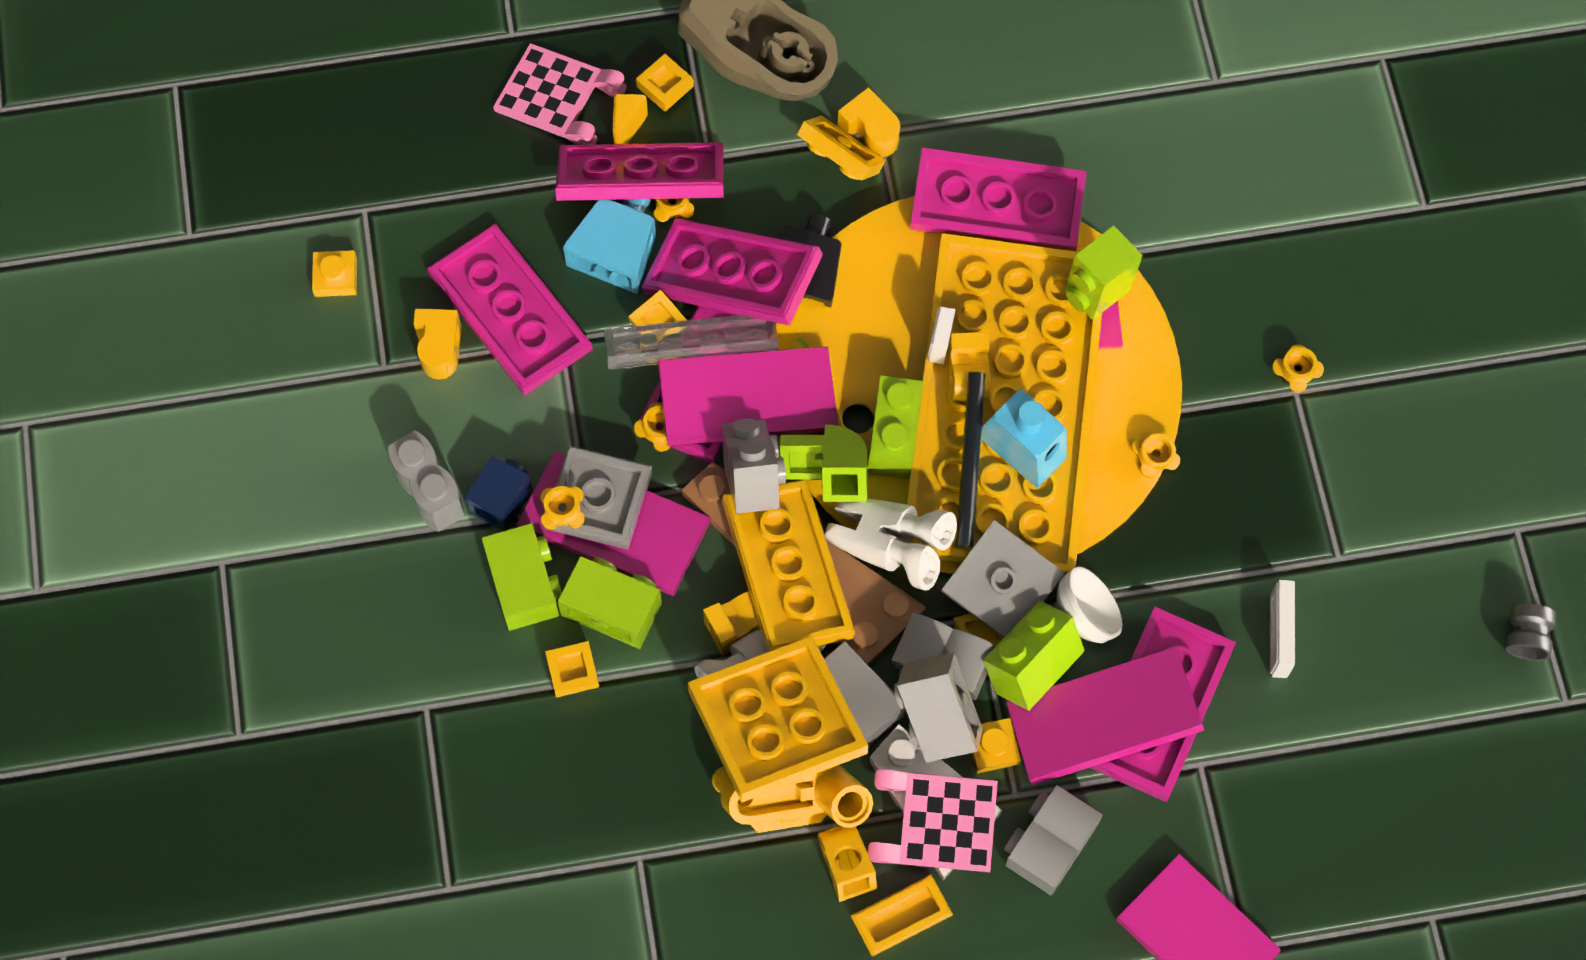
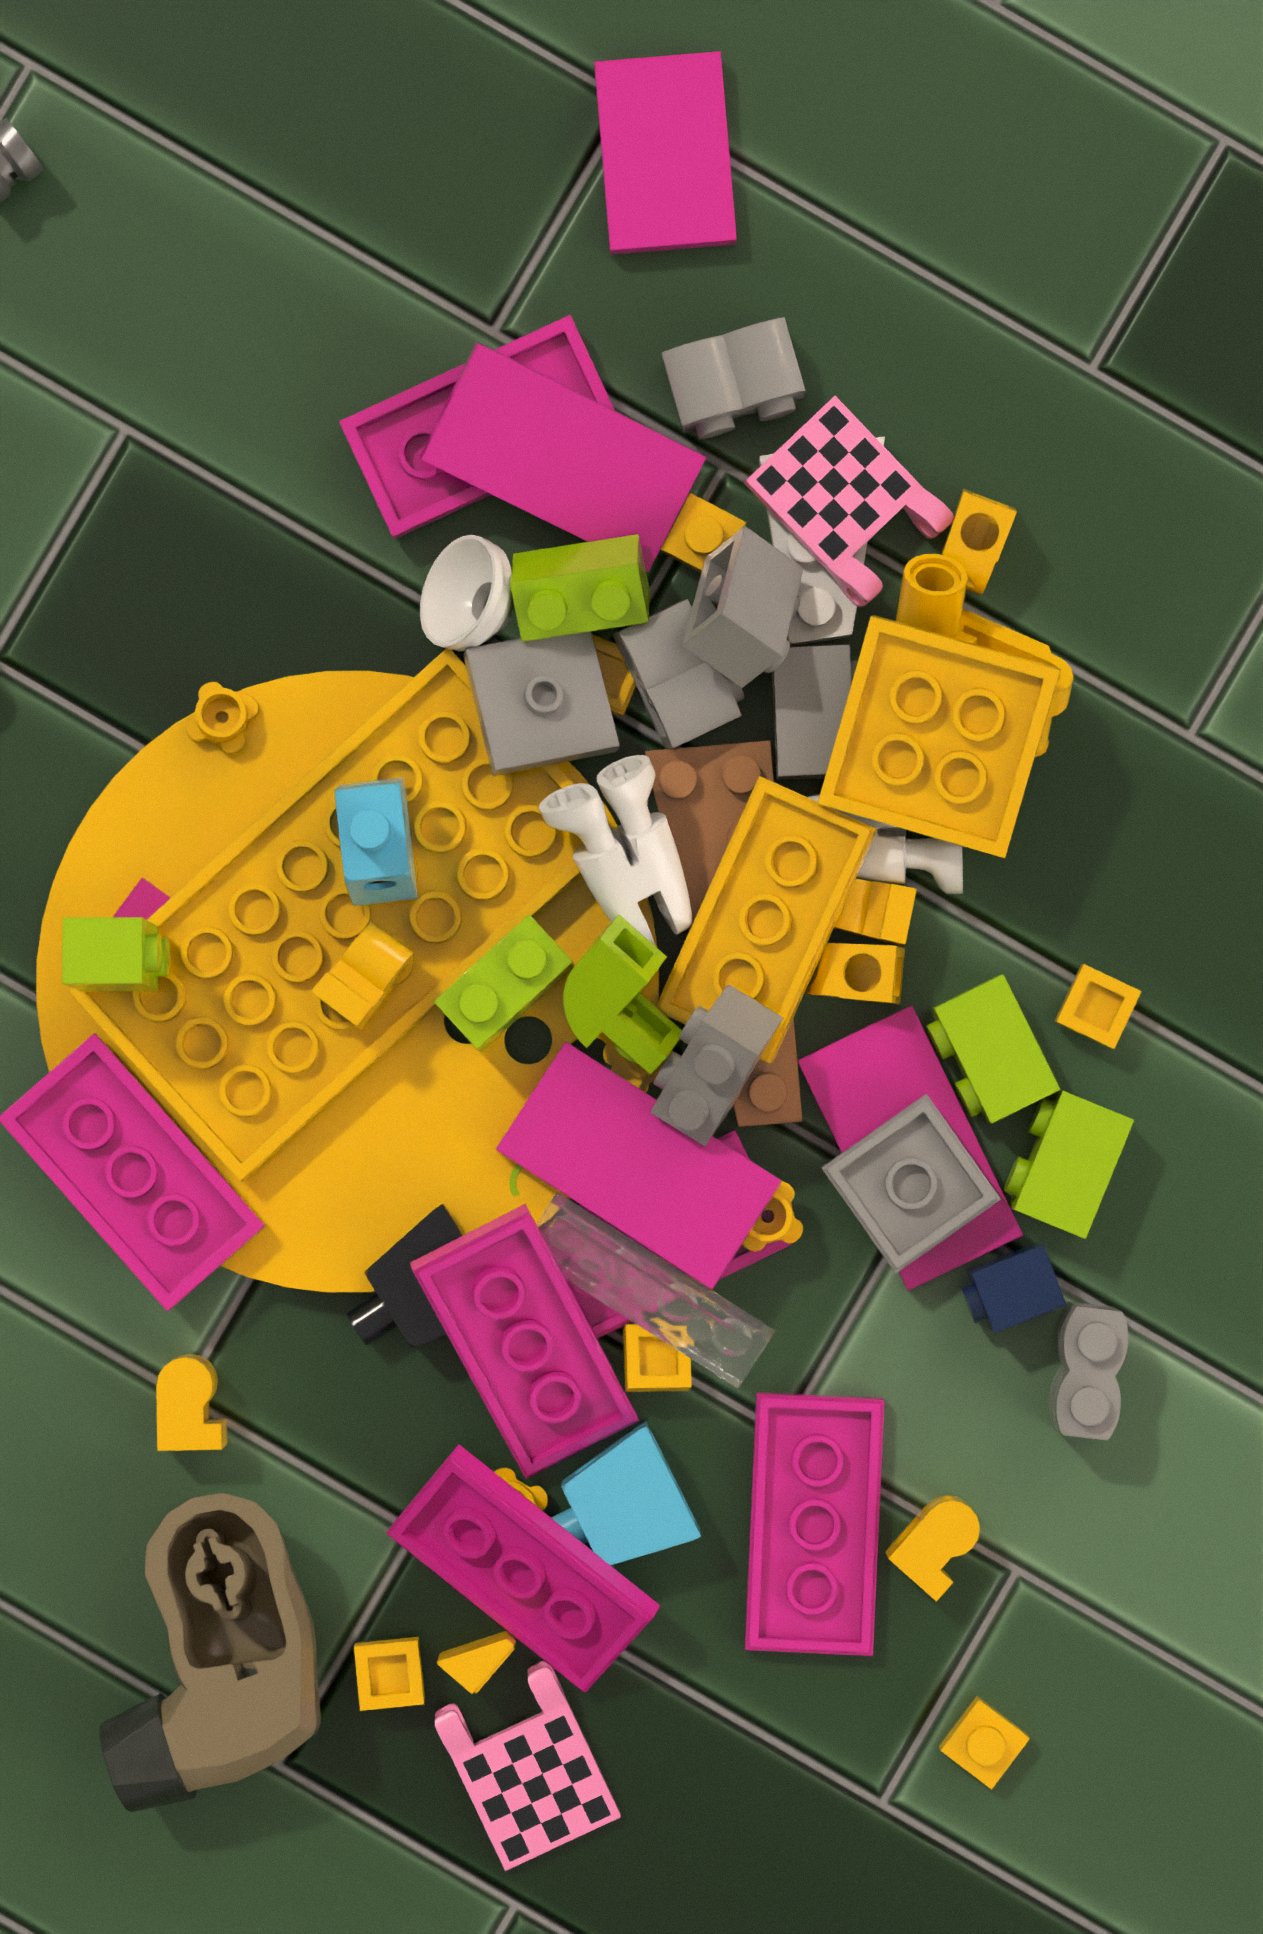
camera: 140 degrees left, 20 degrees up
yellow plate [540,486,585,530] -> none
yellow plate [797,115,886,181] -> none
yellow tile [851,875,953,957] -> none
white tile [928,306,955,365] -> none
black bar [956,372,986,548] -> none
white tile [1270,580,1295,678] -> none
none -> yellow leg [805,943,905,1005]

